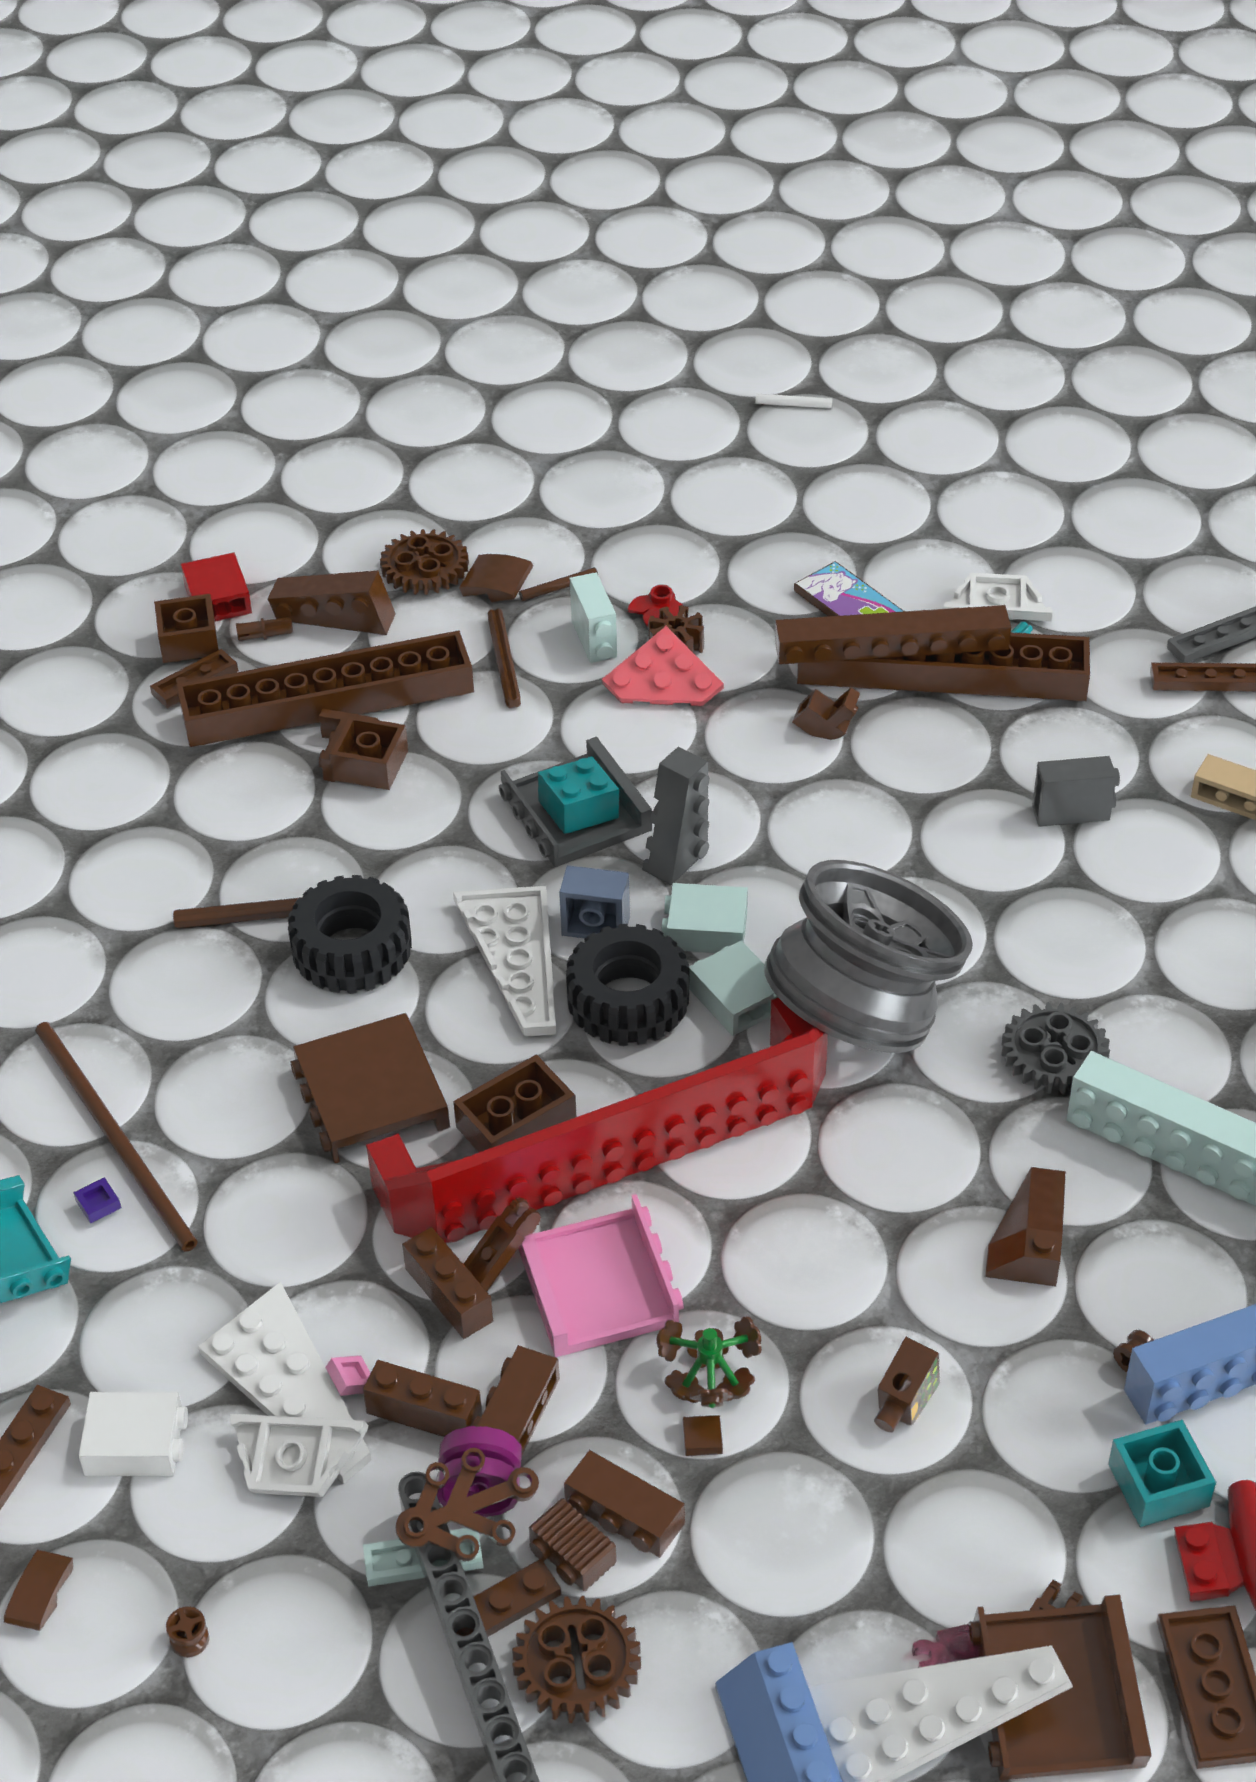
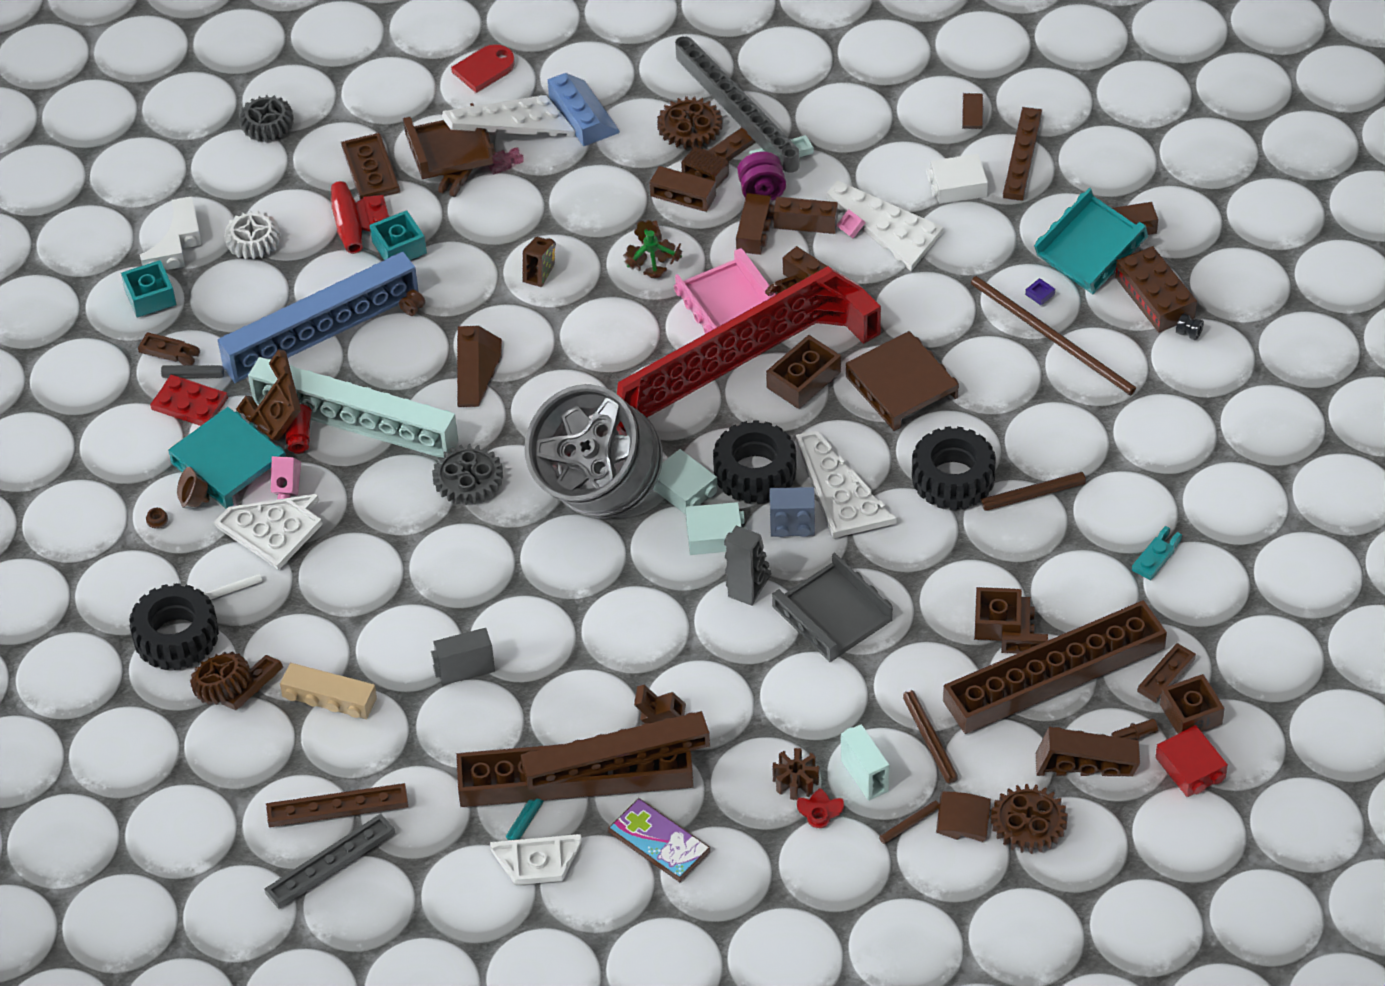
camera: 170 degrees right, 5 degrees up
reddish brown wheel [166,1606,209,1658] -> none
white wing [230,1414,368,1497] -> none
reddish brown plant [395,1448,539,1561] -> none
teal brick [538,756,619,834] -> none
coral plate [602,626,724,706] -> none
none -> teal hinge [1132,526,1182,581]

